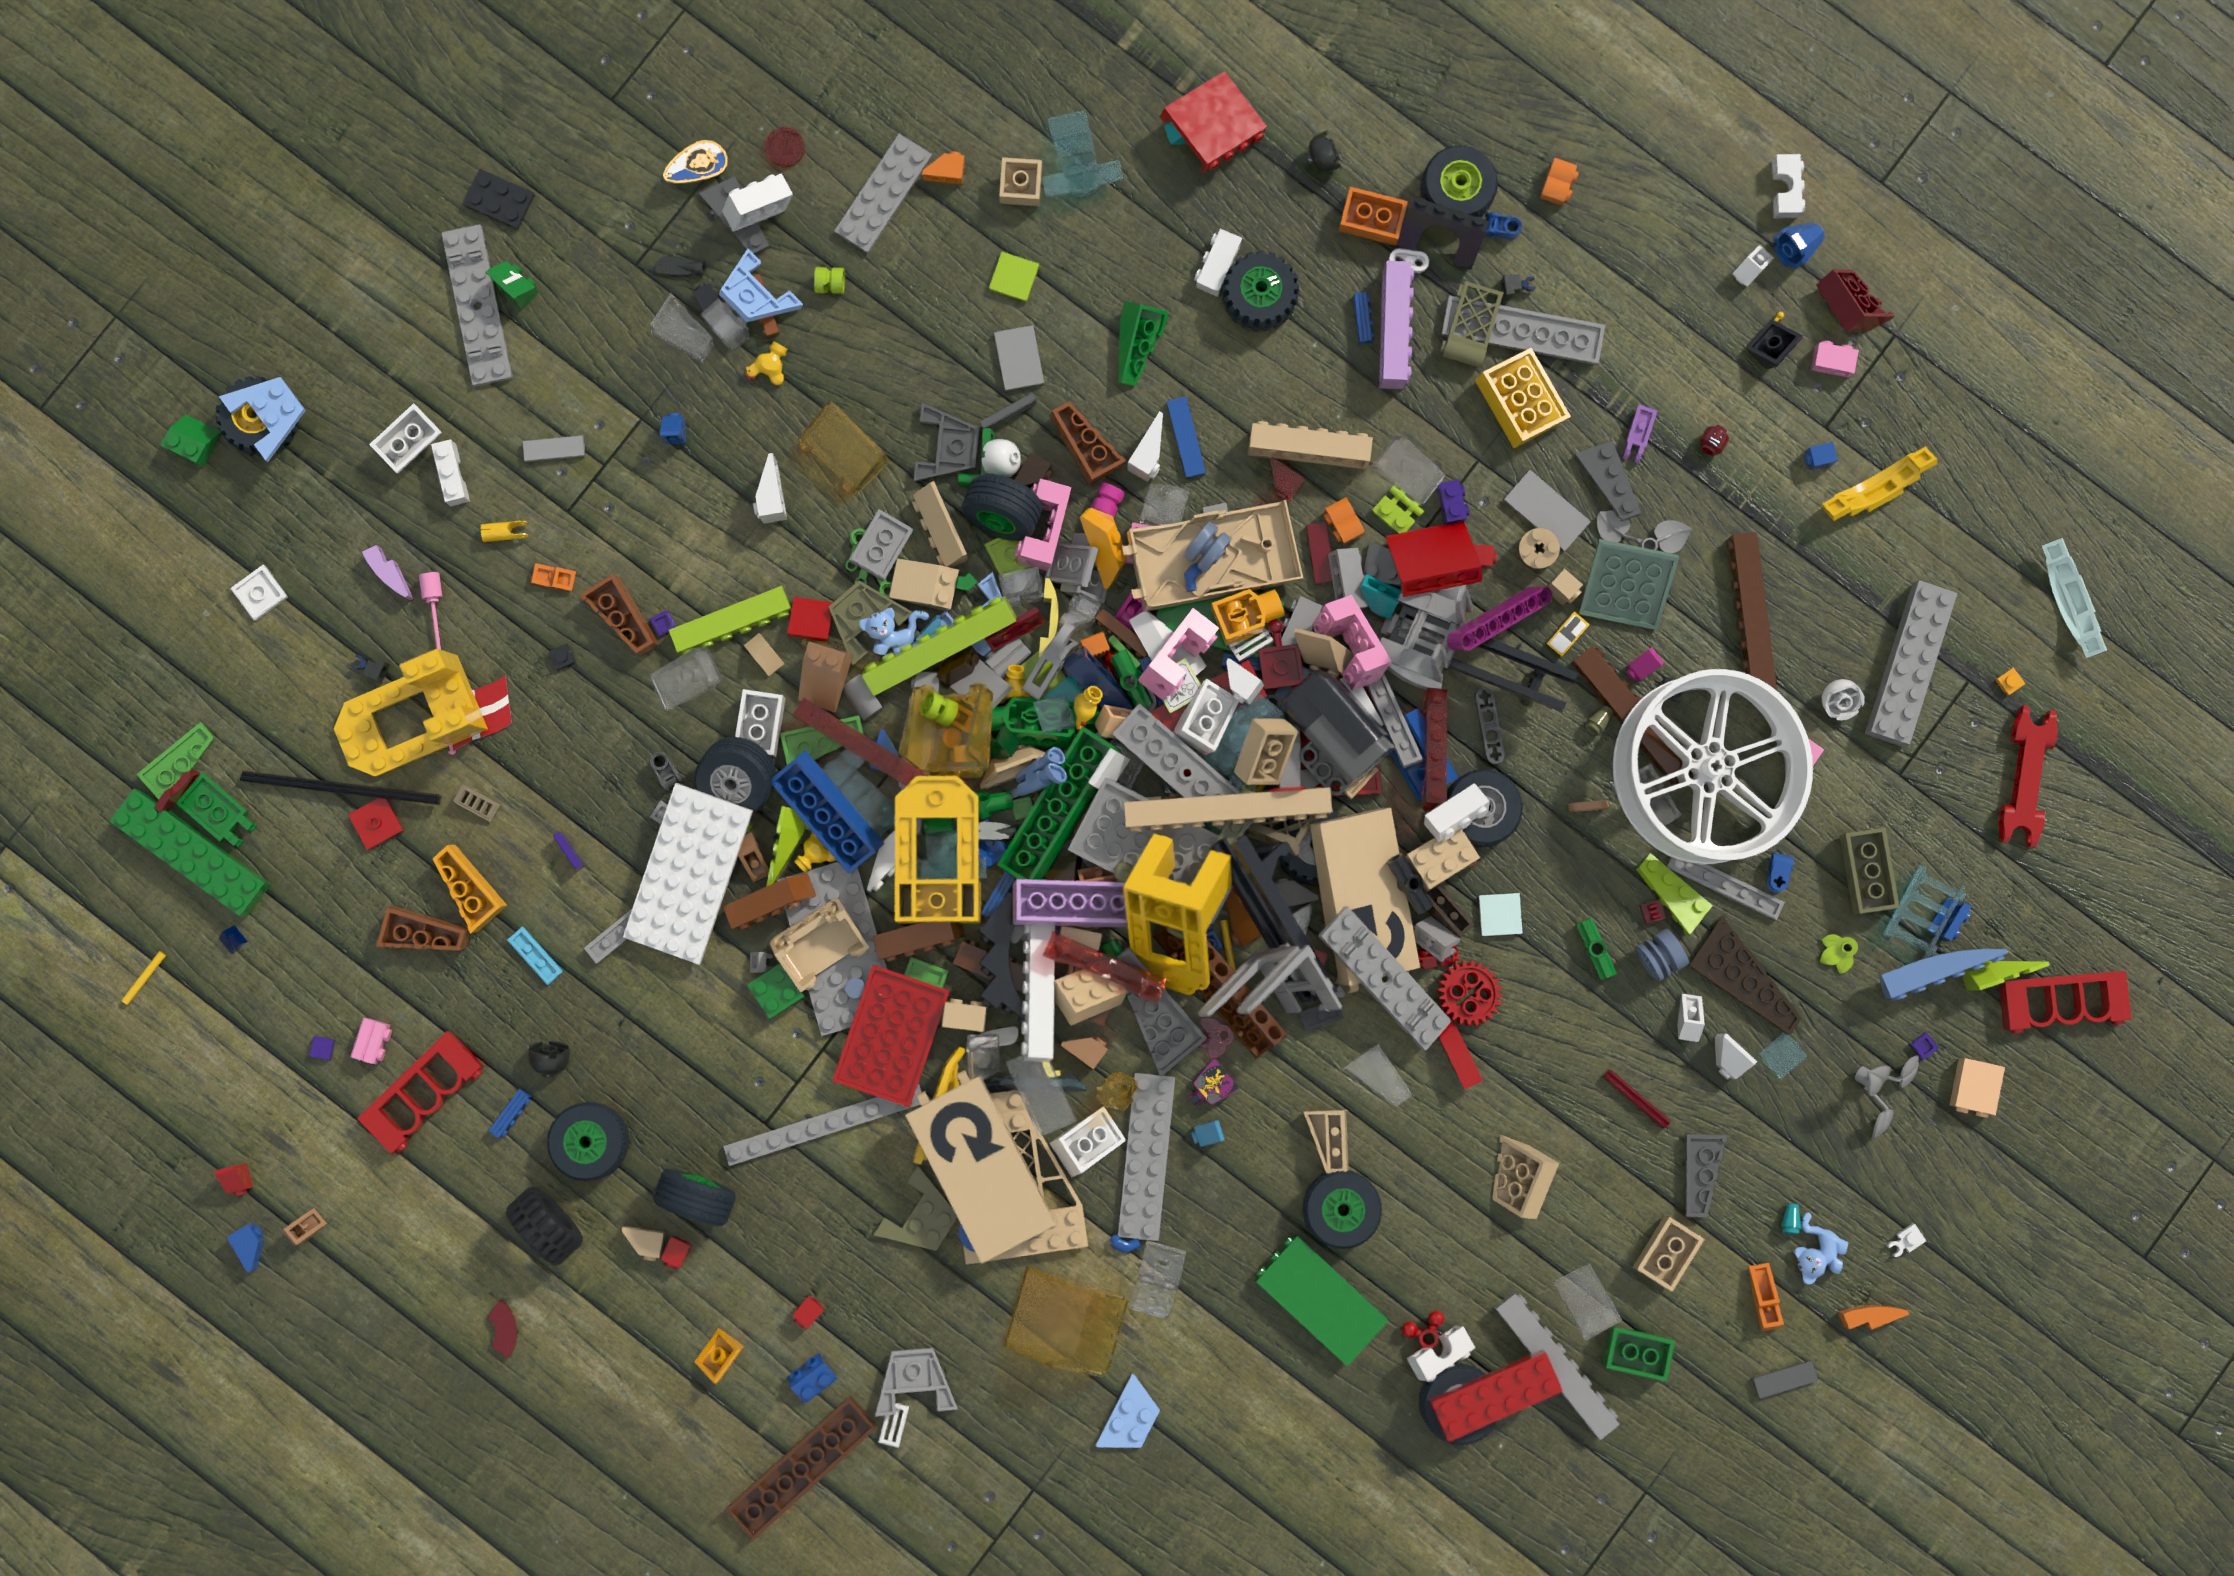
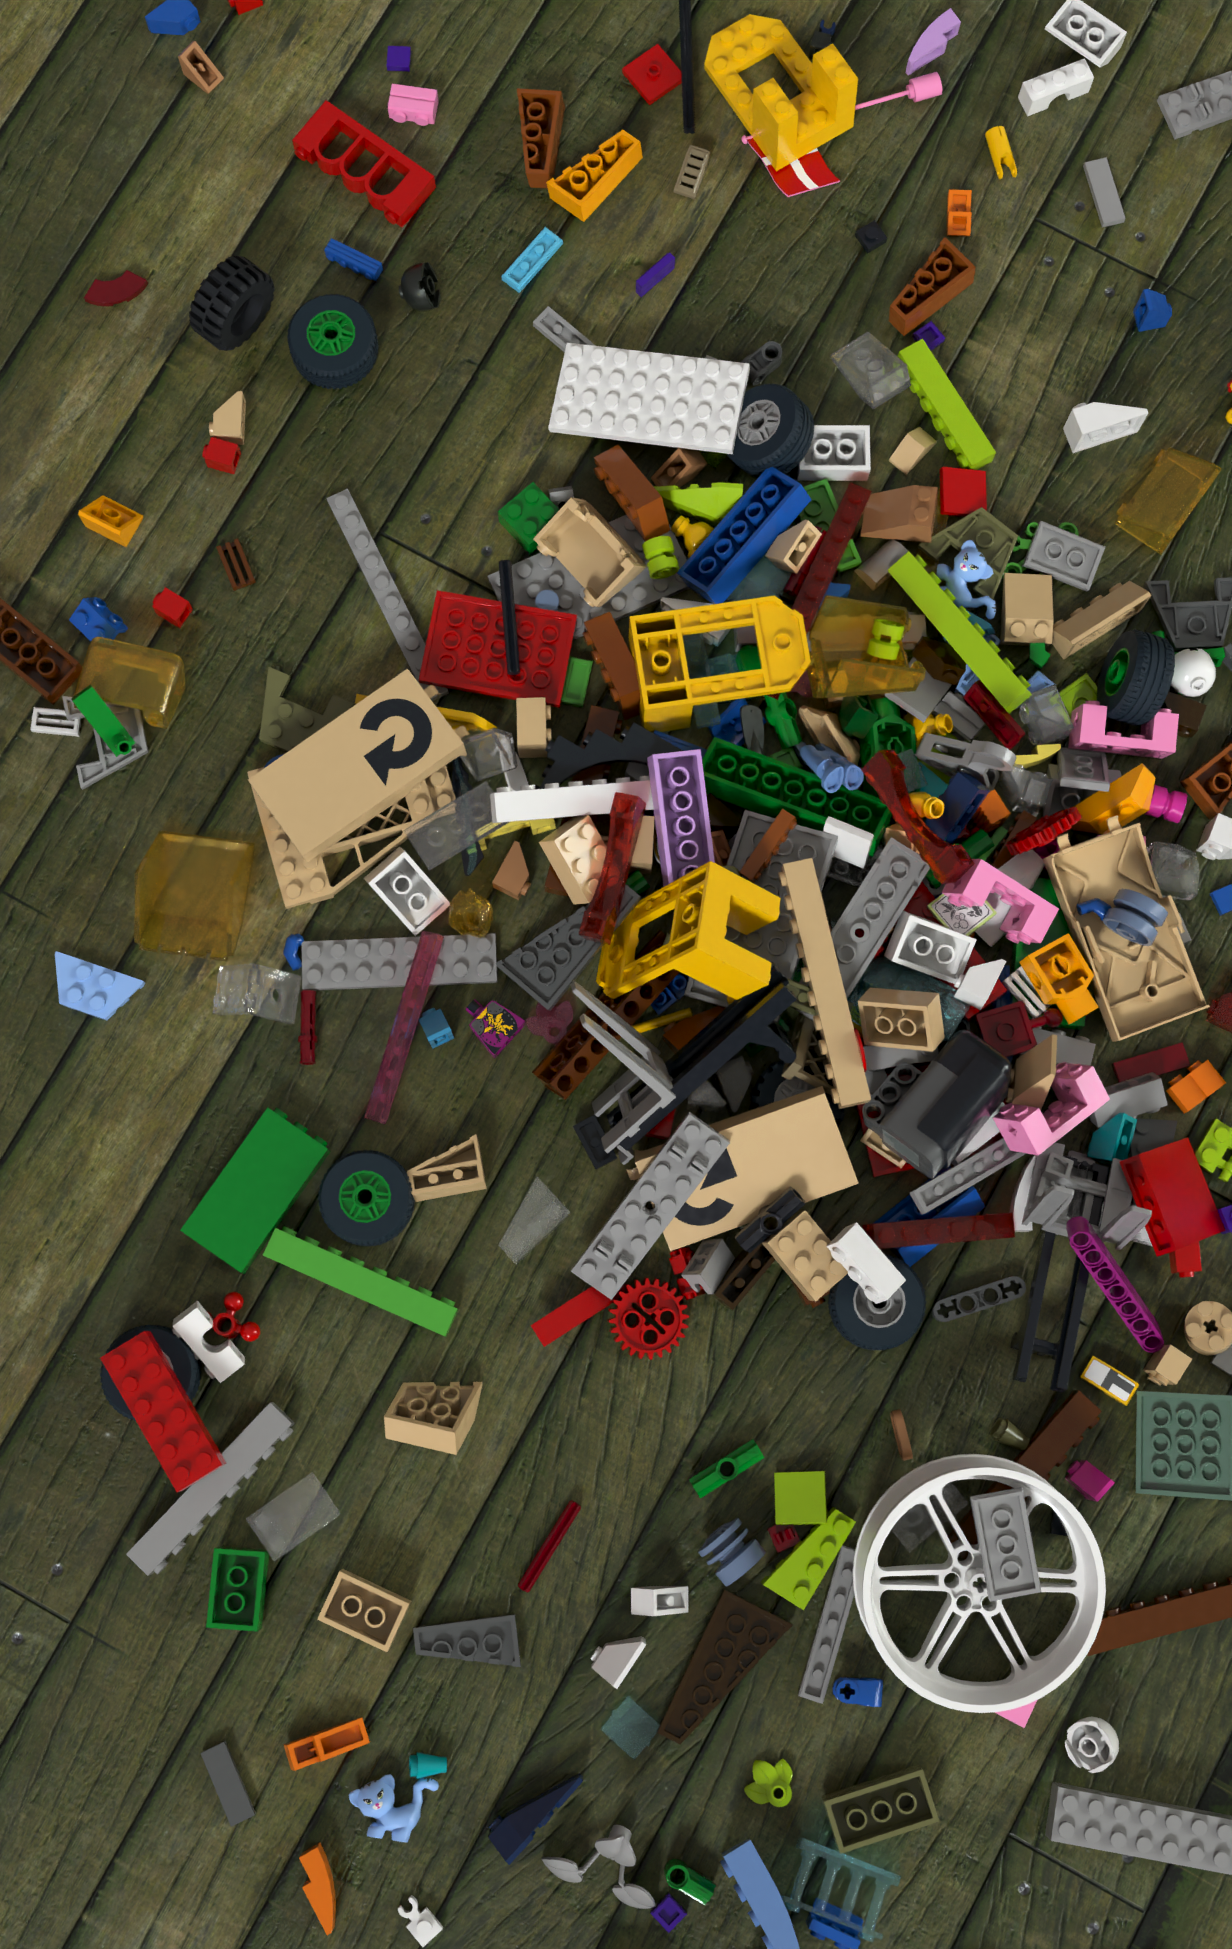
camera: 85 degrees right, 5 degrees down
black wheel [653,1168,736,1226] -> none
light aqua tile [1478,893,1522,936] -> none
none -> green piece [71,684,136,757]
none -> clear yellow windscreen [74,637,185,729]
none -> reddish brown tile [216,539,256,591]
none -> bright green brick [263,1226,459,1337]
none -> dark red pin [298,990,318,1065]
none -> clear pink tile [364,931,444,1124]
none -> dark blue wedge [488,1773,583,1865]
none -> black axle [498,560,520,675]
none -> lime wheel [642,536,680,579]
none -> green piece [664,1859,716,1905]
none -> dark orange piece [739,809,797,883]
none -> tan slope [765,520,822,574]
none -> lime tile [774,1471,827,1525]
none -> dark red pin [783,526,827,597]
none -> clear red arch [861,749,975,884]
none -> light grey tile [970,1487,1041,1602]
none -> red gear [1005,806,1082,856]
none -> light grey slope [1033,1152,1074,1202]

